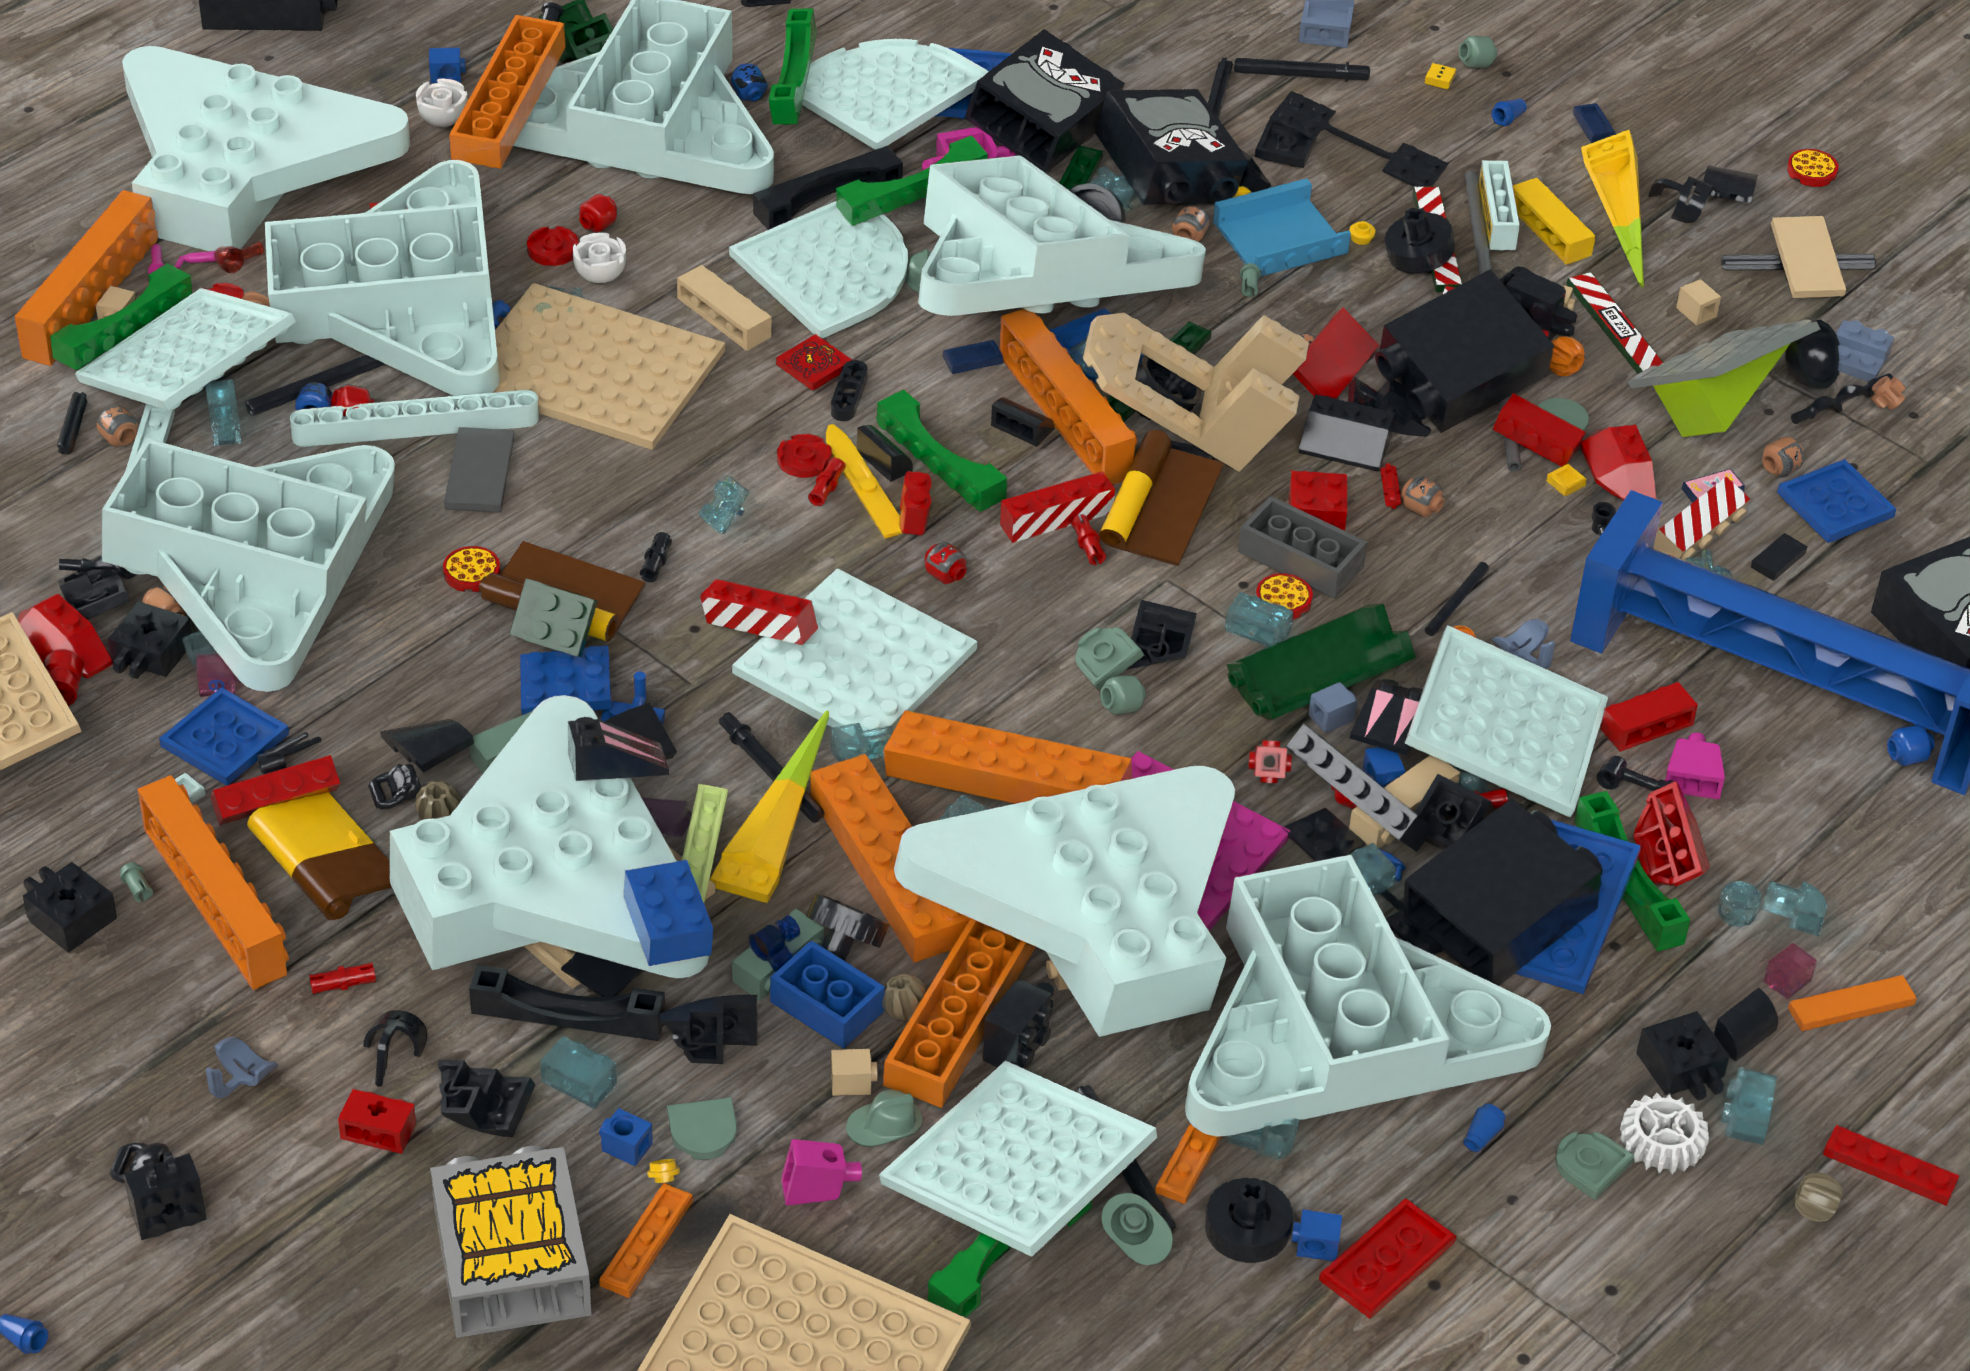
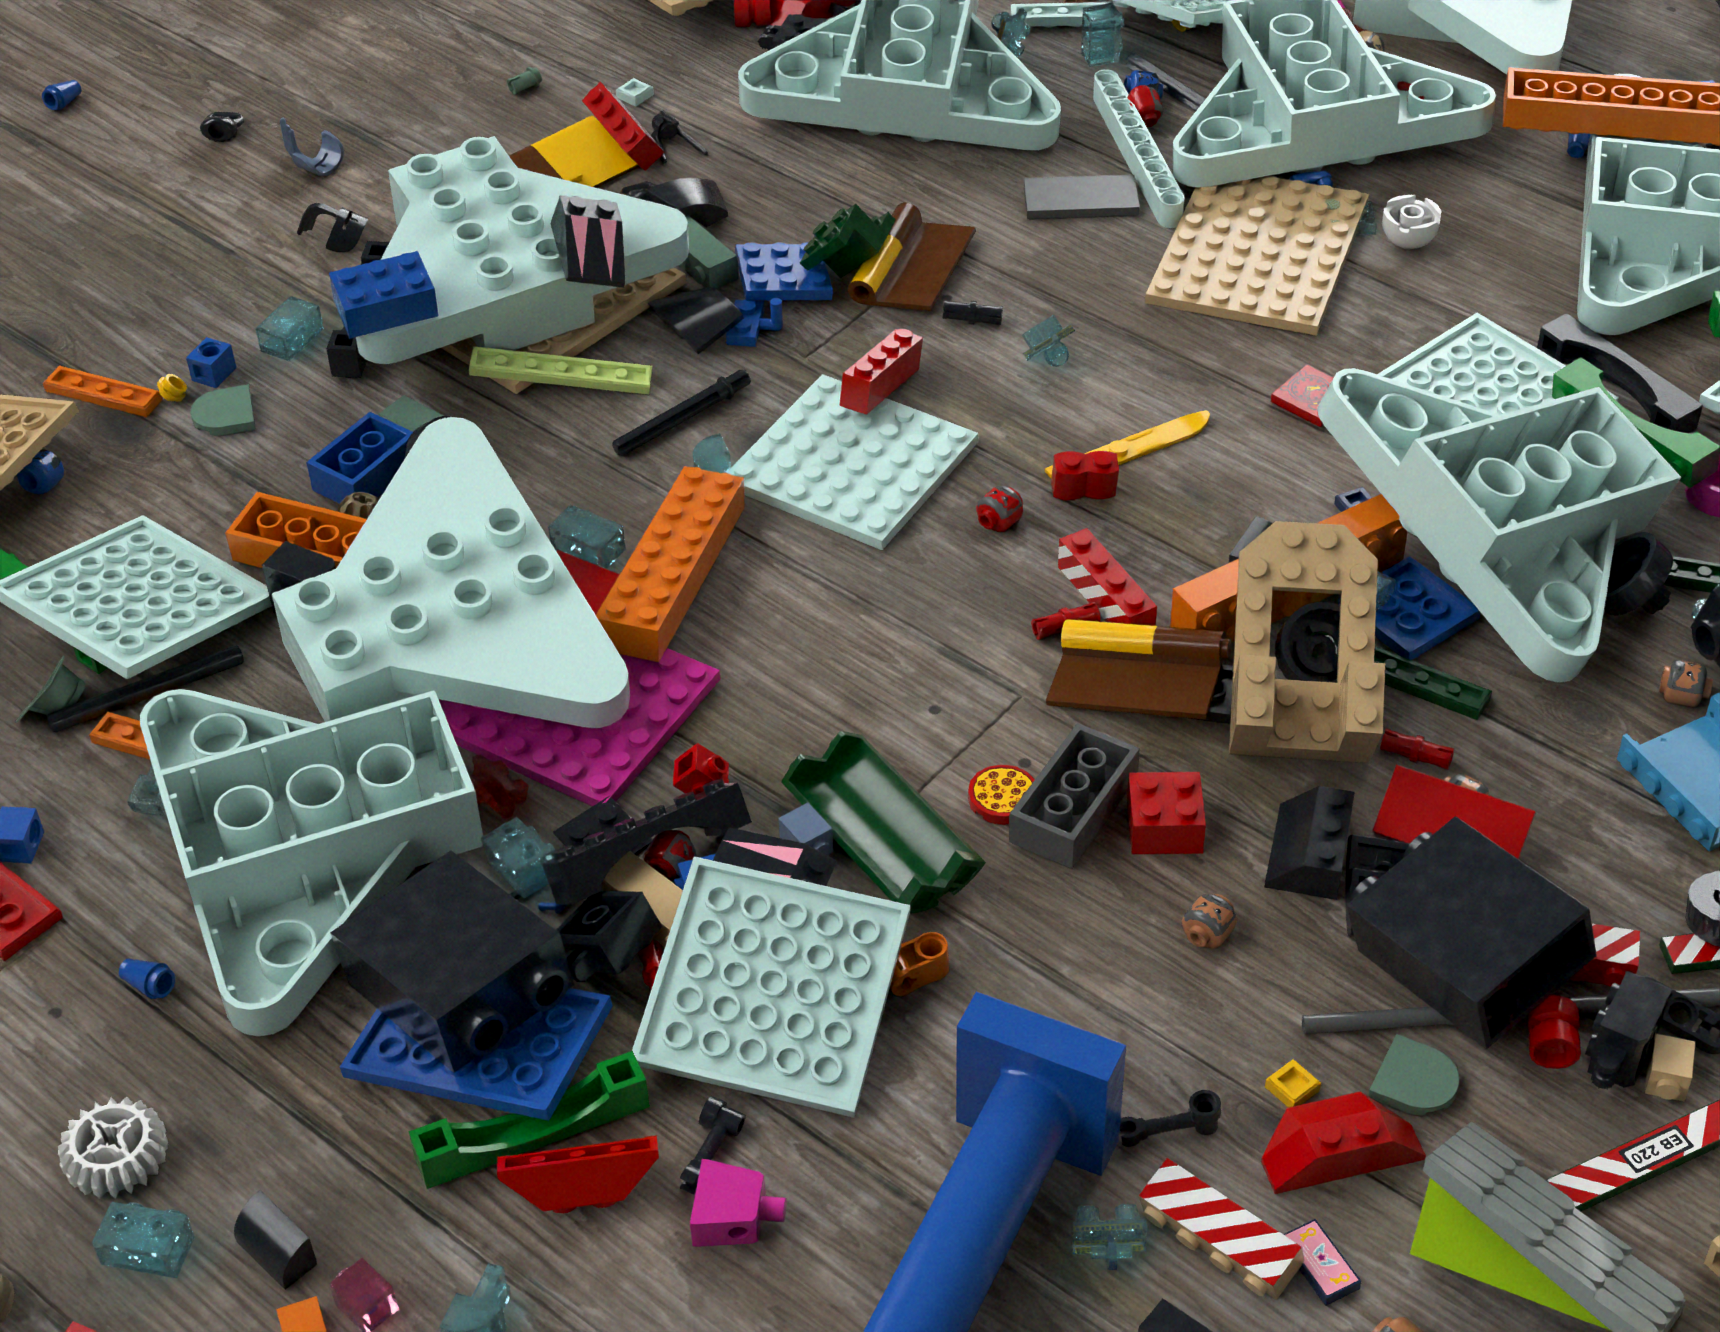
camera: 90 degrees right, 0 degrees up
black hinge [23,862,117,953] -> none
black hinge [123,1152,207,1241] -> none
orange brick [137,775,289,990] -> none
blue plate [159,687,289,786] -> none
red brick [338,1089,416,1154] -> none
brick [430,1146,592,1338] -> none
black slope [438,1060,536,1137] -> none
tile [443,546,500,592] -> none
red tile [526,226,579,266] -> none
red head [578,194,617,233] -> none
clear purple slope [642,798,692,837] -> none
black slope [660,995,758,1064] -> none
tan brick [677,265,772,351] -> none
yellow plate [710,710,829,904] -> none
clear blue piece [749,915,800,972] -> none
red tile [777,434,832,478] -> none
dark pink torso [781,1139,862,1205] -> none
red pin [808,457,846,506] -> none
orange brick [810,754,971,963] -> none
black beam [831,360,868,421] -> none
tan brick [831,1049,877,1096] -> none
sand green piece [846,1090,923,1147] -> none
black brick [857,425,913,482] -> none
green arch [876,389,1007,512] -> none
sand green tile [1075,627,1144,690] -> none
sand green head [1100,675,1146,715] -> none
black slope [1127,600,1197,670] -> none
black piece [1205,1177,1293,1263] -> none
clear light blue brick [1225,592,1293,647] -> none
sand green pin [1240,263,1261,297] -> none
red axle [1380,463,1401,509] -> none
black bar [1425,562,1489,636] -> none
sand blue helmet [1491,619,1555,669] -> none
red brick [1492,393,1586,467] -> none
orange piece [1549,336,1585,377] -> none
sand green tile [1555,1132,1634,1200] -> none
red brick [1600,682,1698,752] -> none
black hinge [1636,1011,1730,1101] -> none
clear light blue head [1718,881,1761,927] -> none

